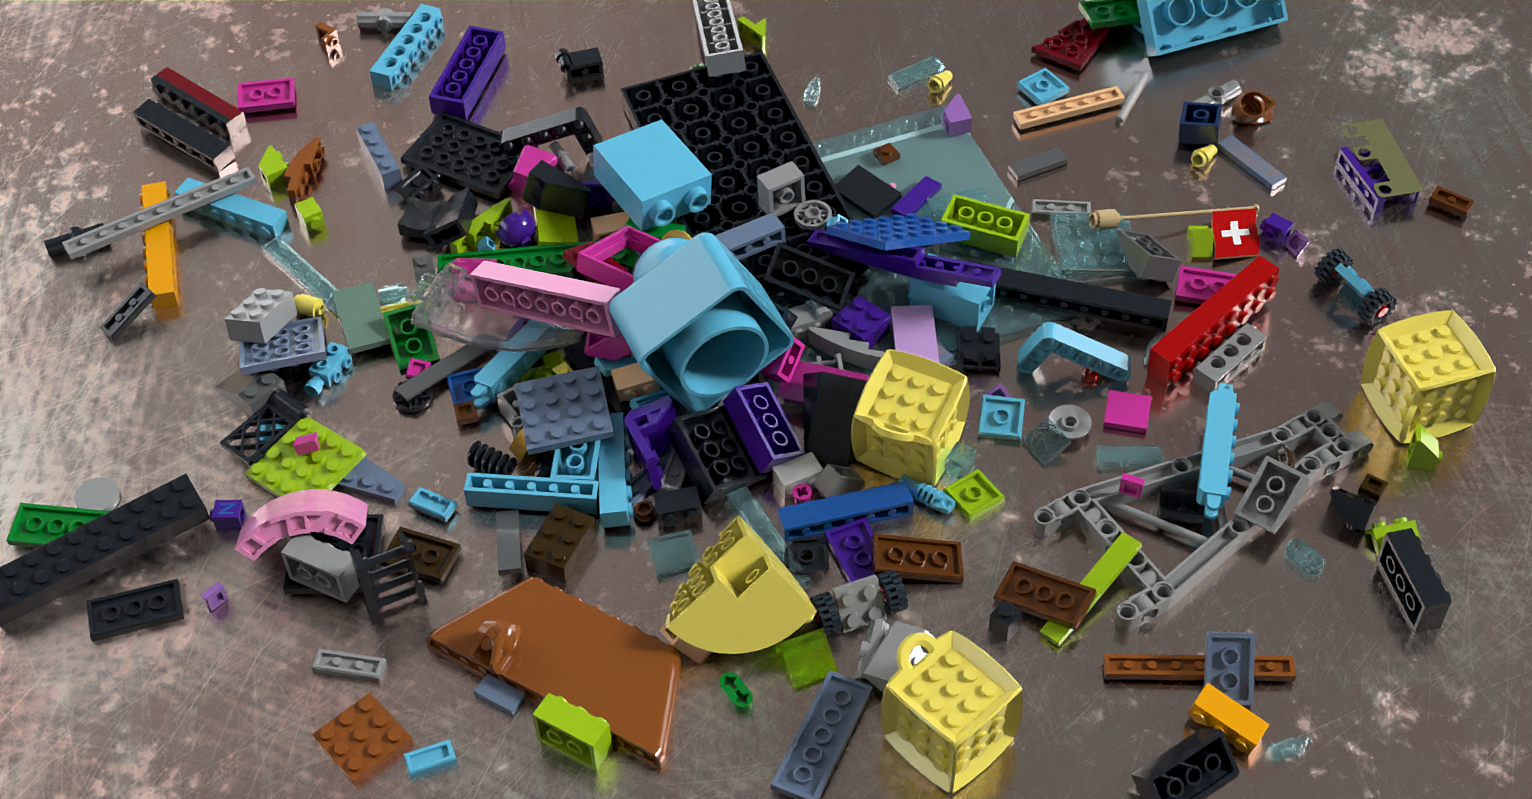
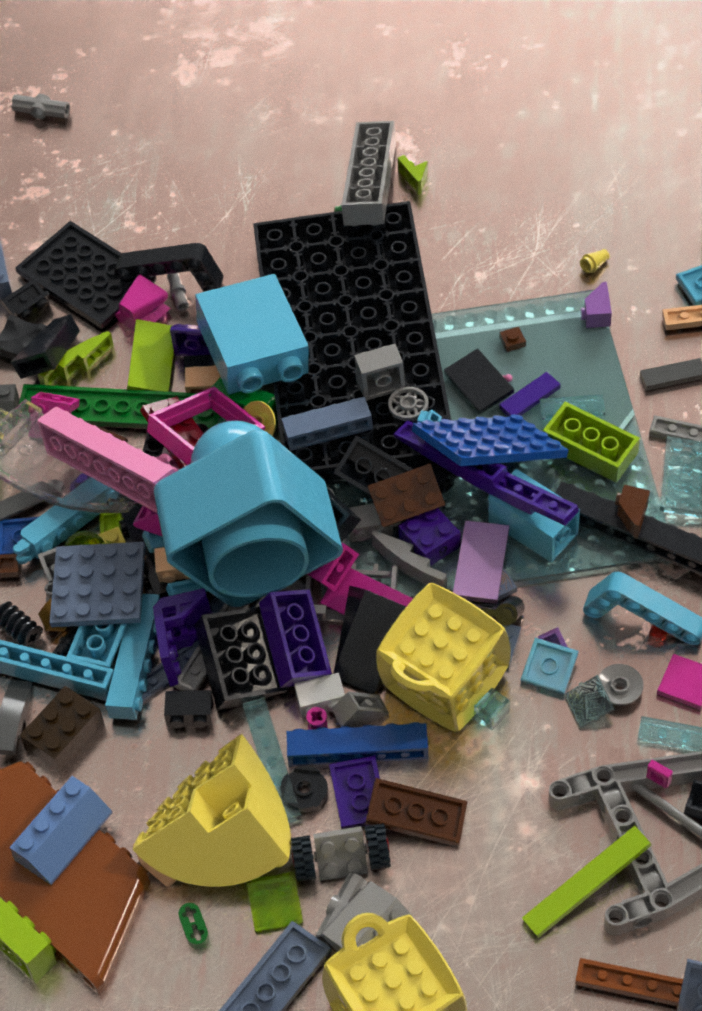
camera: 15 degrees right, 5 degrees up
medium azure brick [370,4,443,90] -> none
dark purple brick [428,25,506,120] -> none
medium azure piece [478,236,495,251] -> none
dark purple cylinder [495,209,536,248] -> none
black slope [522,160,591,219] -> none
black hinge [555,47,604,82] -> none
reddish brown plate [633,501,655,522] -> none
clear light blue tile [647,529,700,579] -> none
clear light blue piece [803,76,821,104] -> none
clear light blue tile [888,55,945,90] -> none
medium azure hinge [898,474,955,514] -> none
lime tile [943,469,1005,522] -> none
black plate [957,326,1001,372] -> none
black brick [988,600,1023,642] -> none
reddish brown tile [993,561,1097,631] -> none
none -> medium blue slope [9,776,113,885]
none -> reddish brown plate [368,464,445,528]
none -> reddish brown slope [615,485,650,539]

